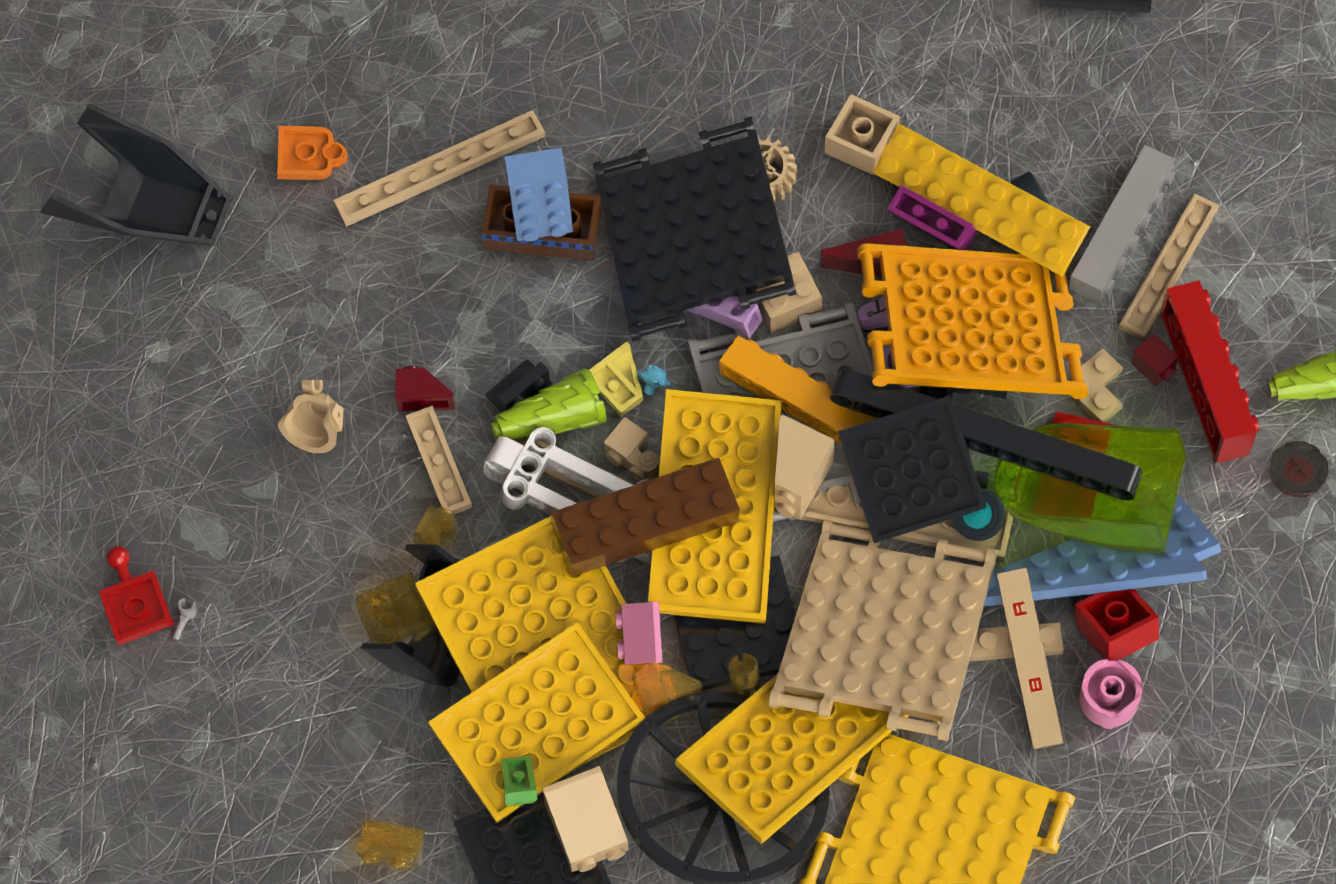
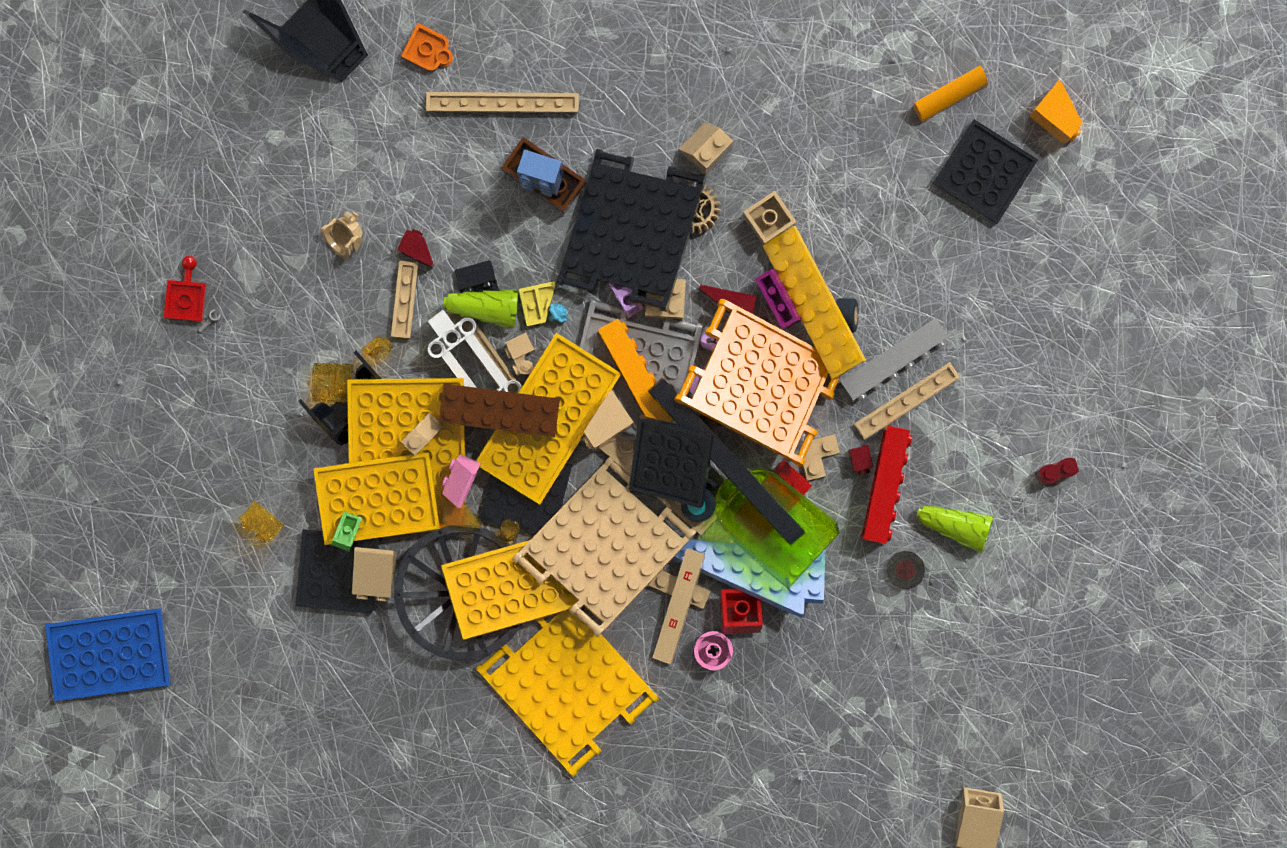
camera: 20 degrees right, 20 degrees up
none -> tan slope [401,413,443,455]
none -> tan slope [678,122,733,175]

